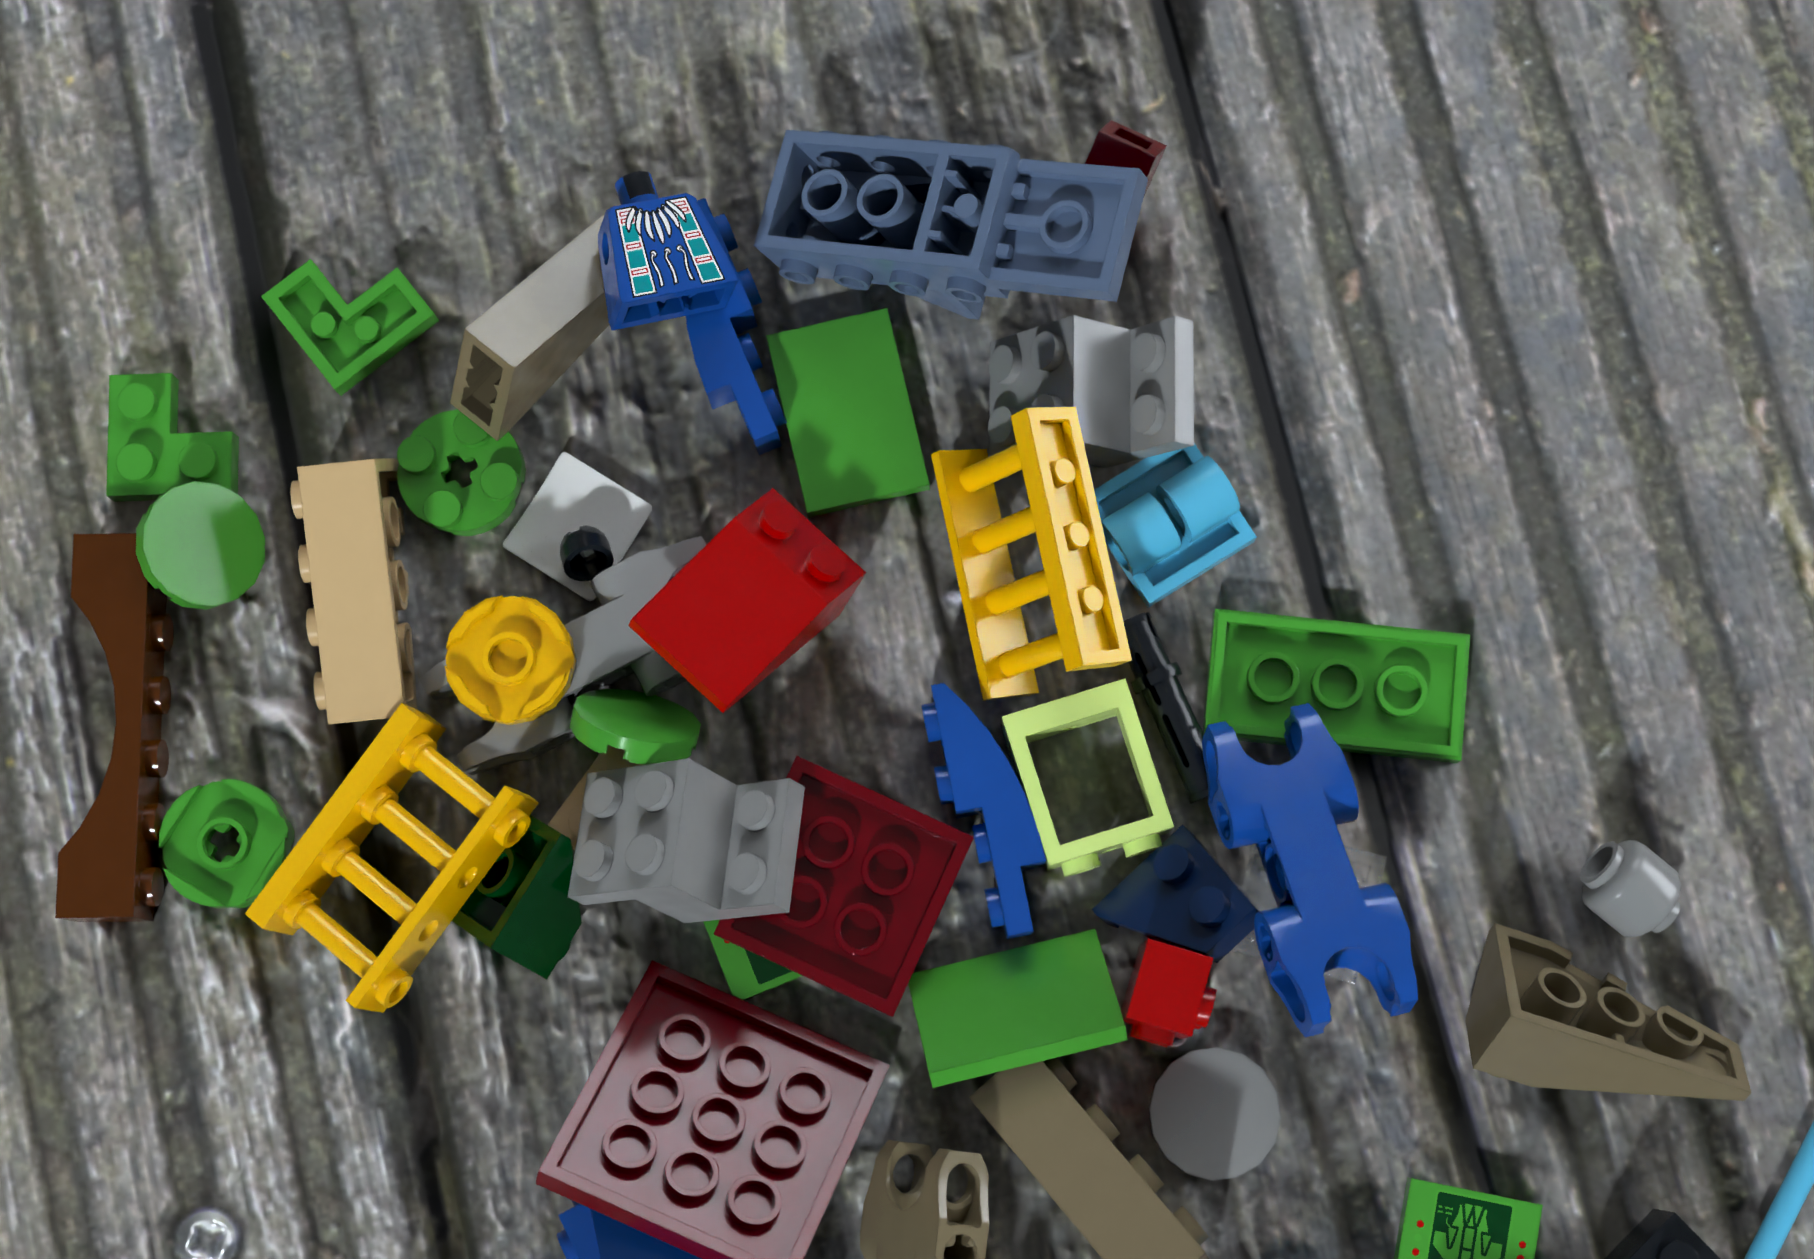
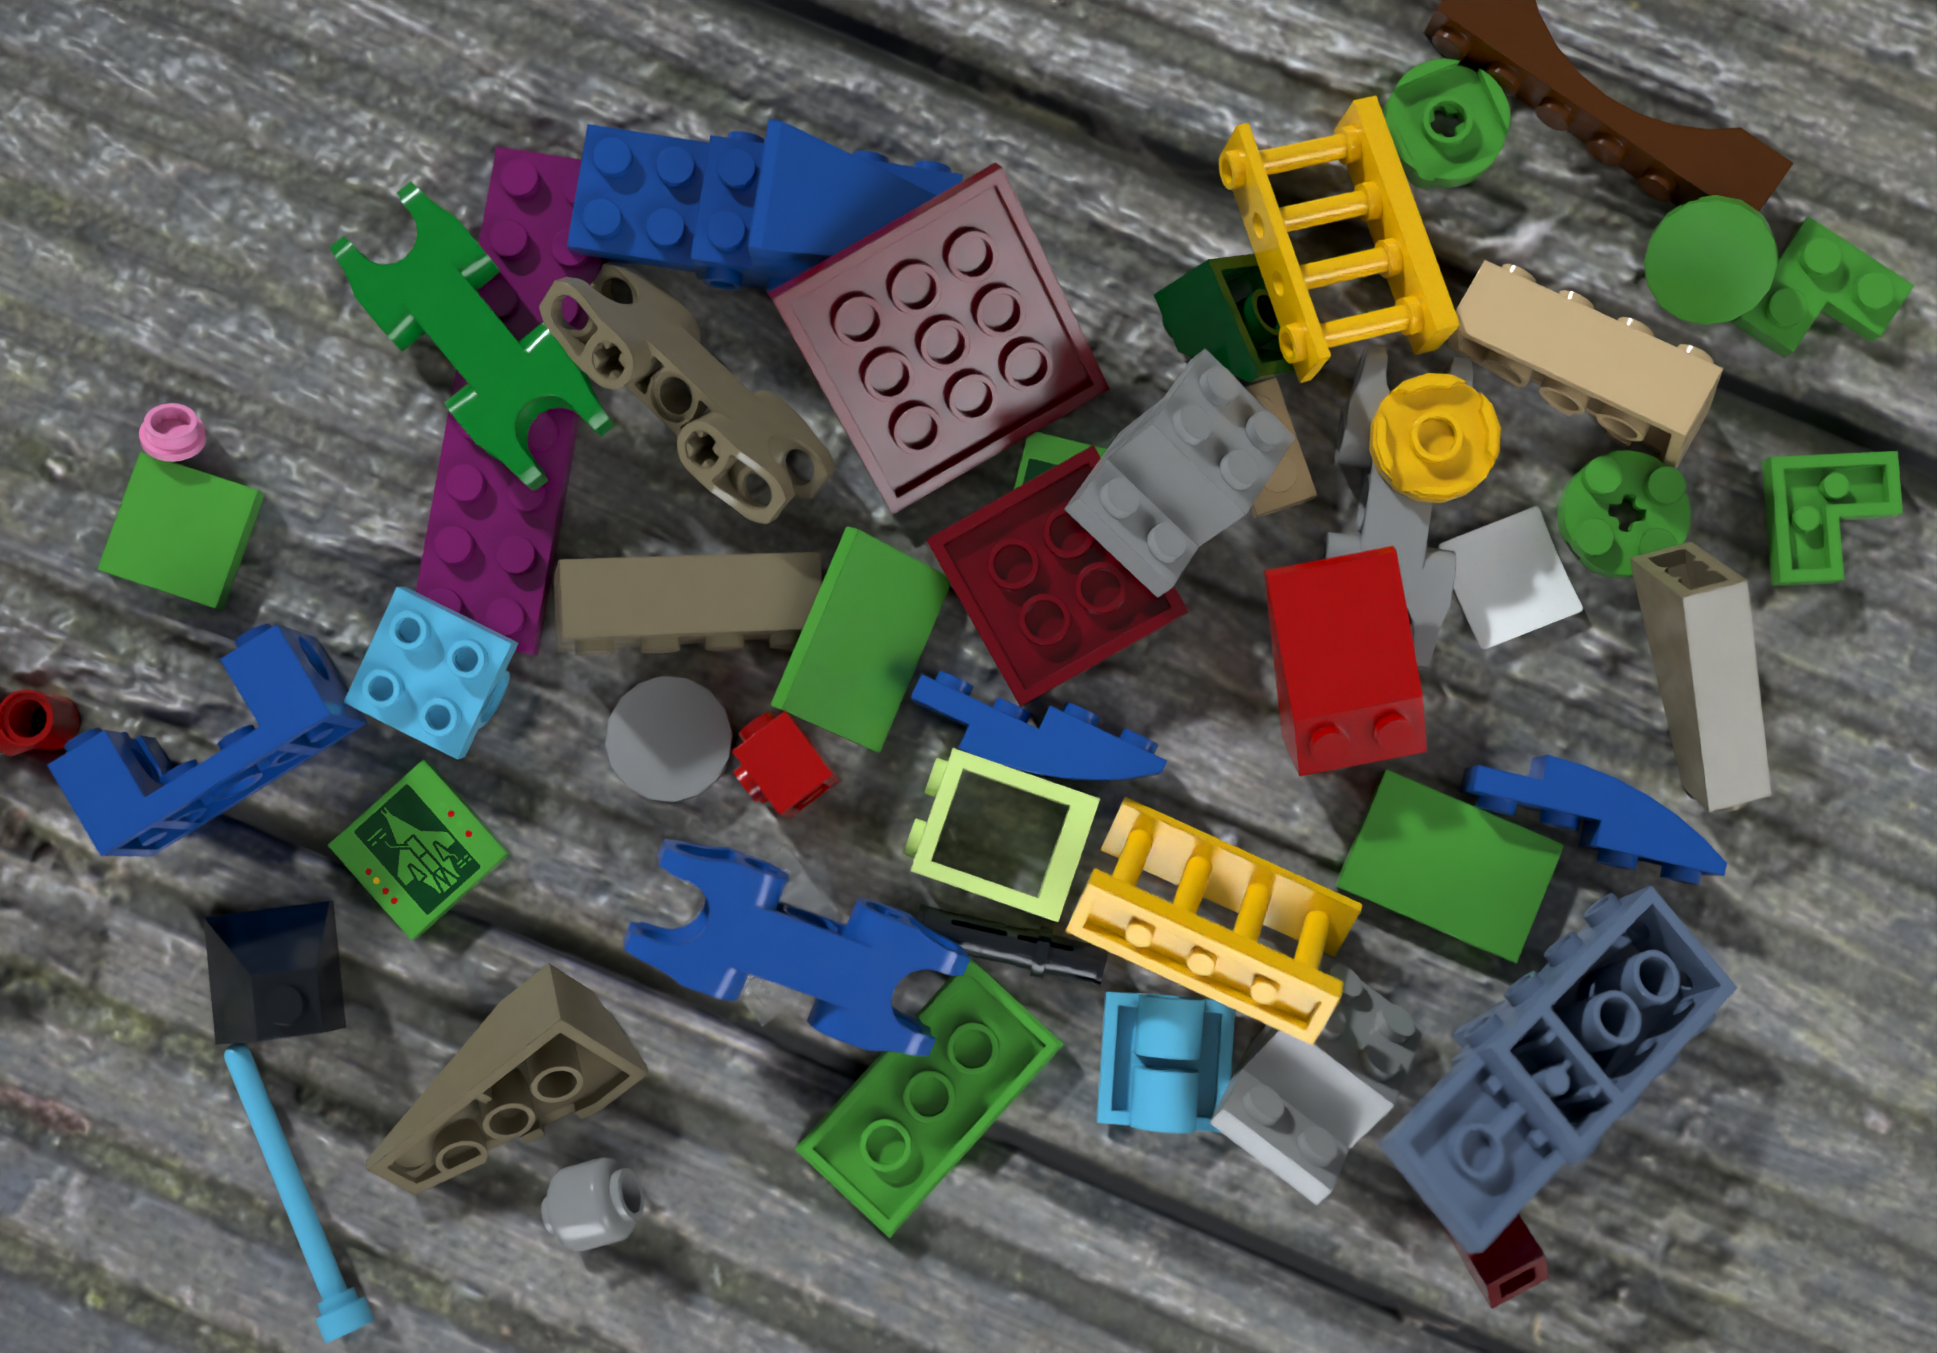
camera: 125 degrees right, 5 degrees up
black hinge [560,525,614,581] -> none
bright green tile [570,689,701,765] -> none
torso [598,171,738,331] -> none
dark blue wing [1092,824,1260,963] -> none

